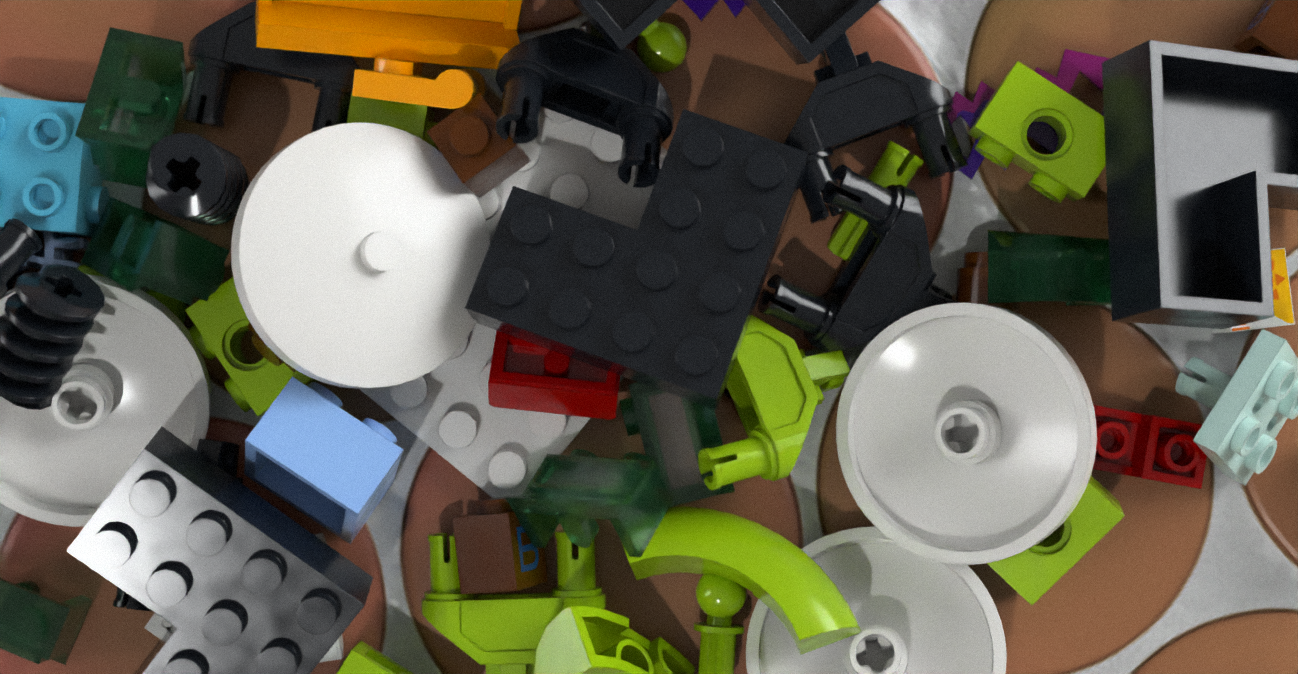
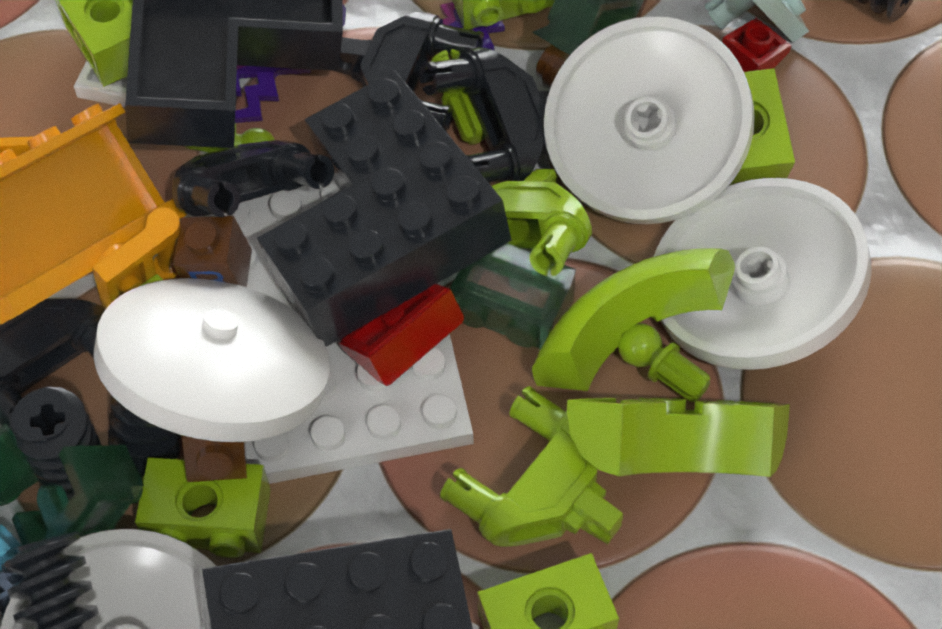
camera: 50 degrees left, 30 degrees down
light blue piece [244,377,403,544] -> none
reddish brown brick [452,496,548,594] -> none
clear green window [505,449,673,557] -> none

